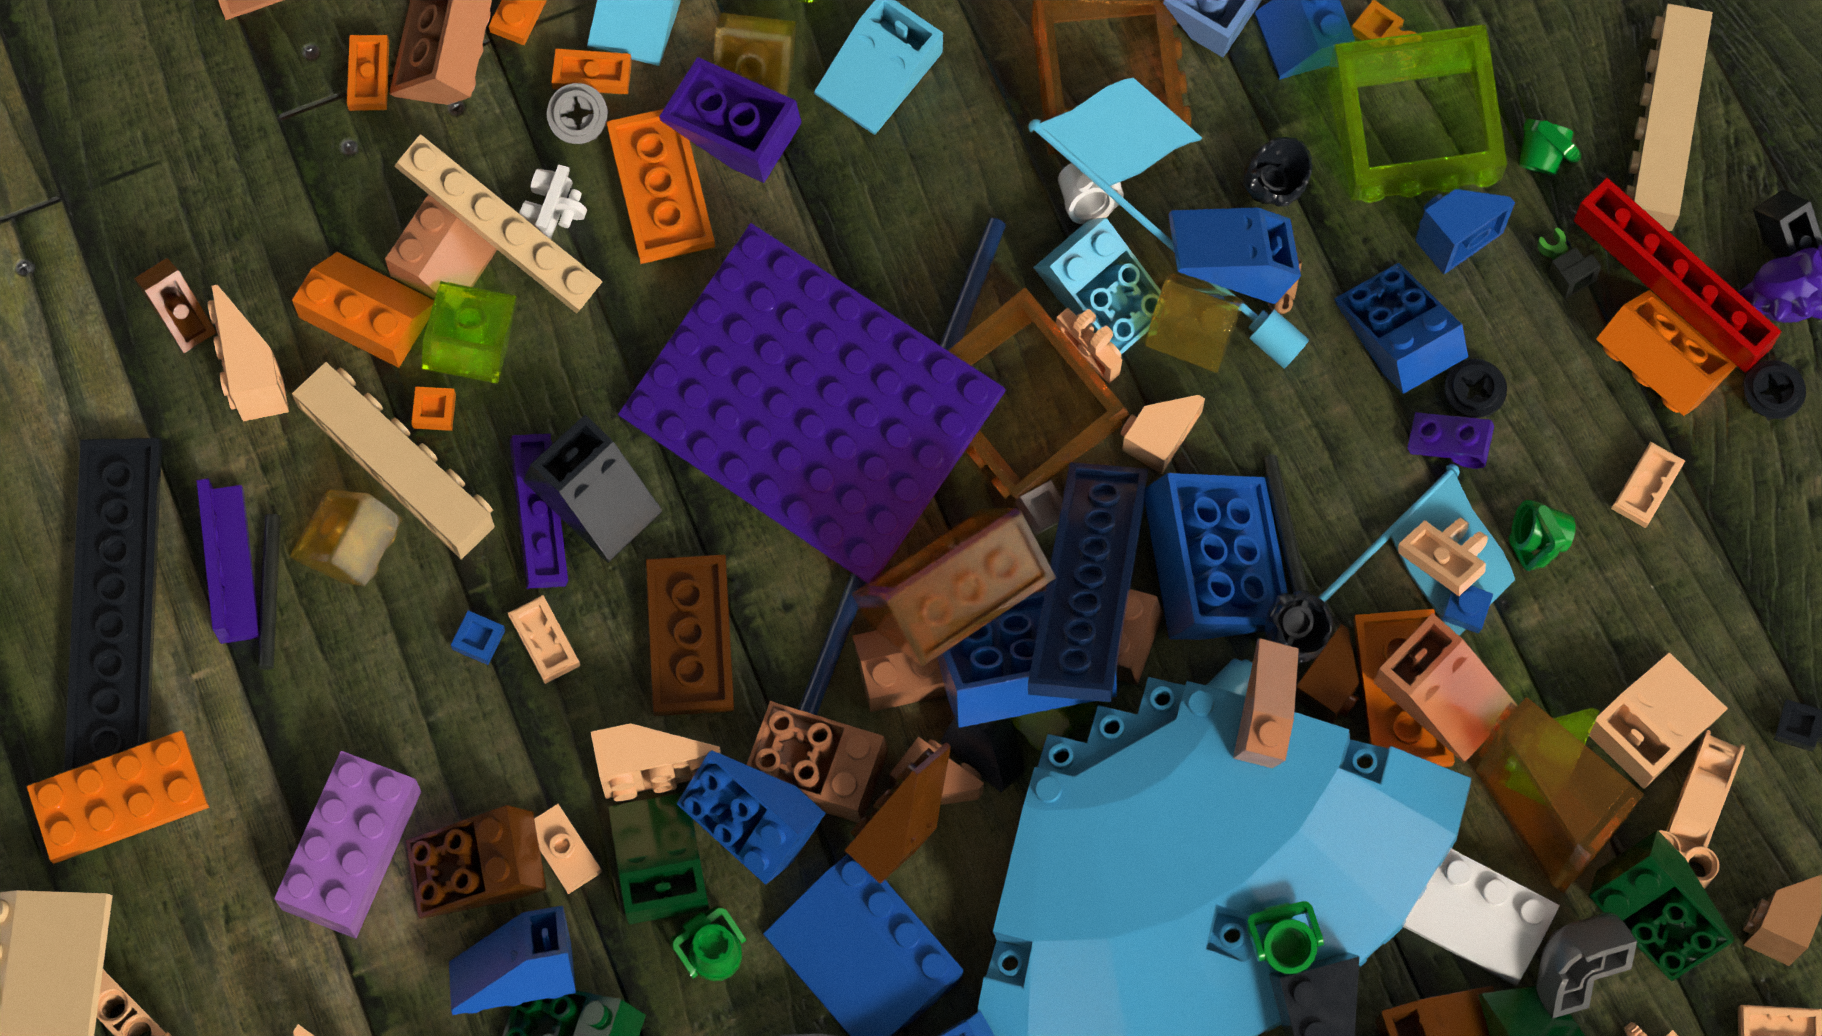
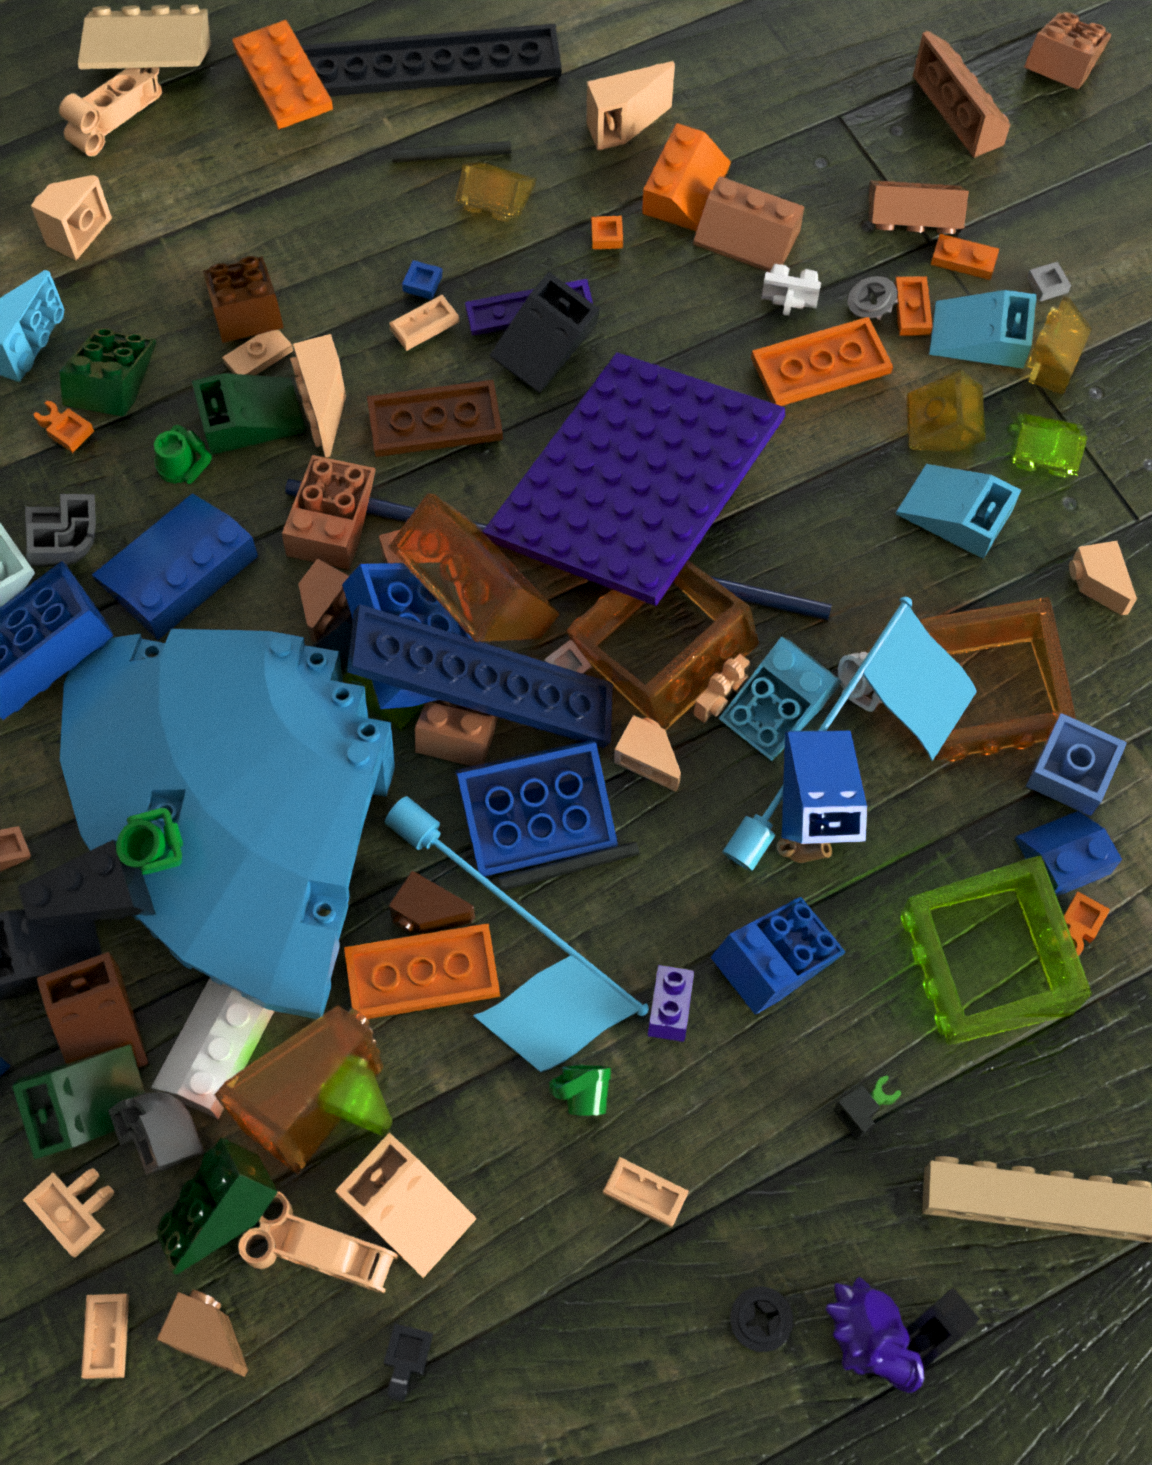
camera: 85 degrees right, 5 degrees down
dark orange slope [134,258,217,353] -> none
dark purple fence [197,478,259,644] -> none
medium lavender brick [274,751,421,939] -> none
tan brick [292,362,495,559] -> none
orange plate [347,35,389,111] -> none
tan plate [394,134,603,314] -> none
clear neon green slope [422,281,517,384] -> none
blue slope [449,905,576,1015] -> none
dark purple slope [659,57,802,183] -> none
blue slope [677,750,826,885] -> none
reddish brown slope [845,742,951,884] -> none
clear yellow slope [1145,273,1244,373] -> none
nougat slope [1233,638,1299,769] -> none
black hair [1243,137,1313,207] -> none
black hair [1265,590,1333,663] -> none
nougat slope [1373,613,1518,763] -> none
light nougat hinge [1398,518,1488,596] -> none
blue slope [1415,189,1515,275] -> none
blue plate [1441,586,1493,634] -> none
black gear [1444,359,1507,418] -> none
green piece [1519,119,1581,175] -> none
red brick [1573,178,1782,373] -> none
orange slope [1596,290,1737,416] -> none

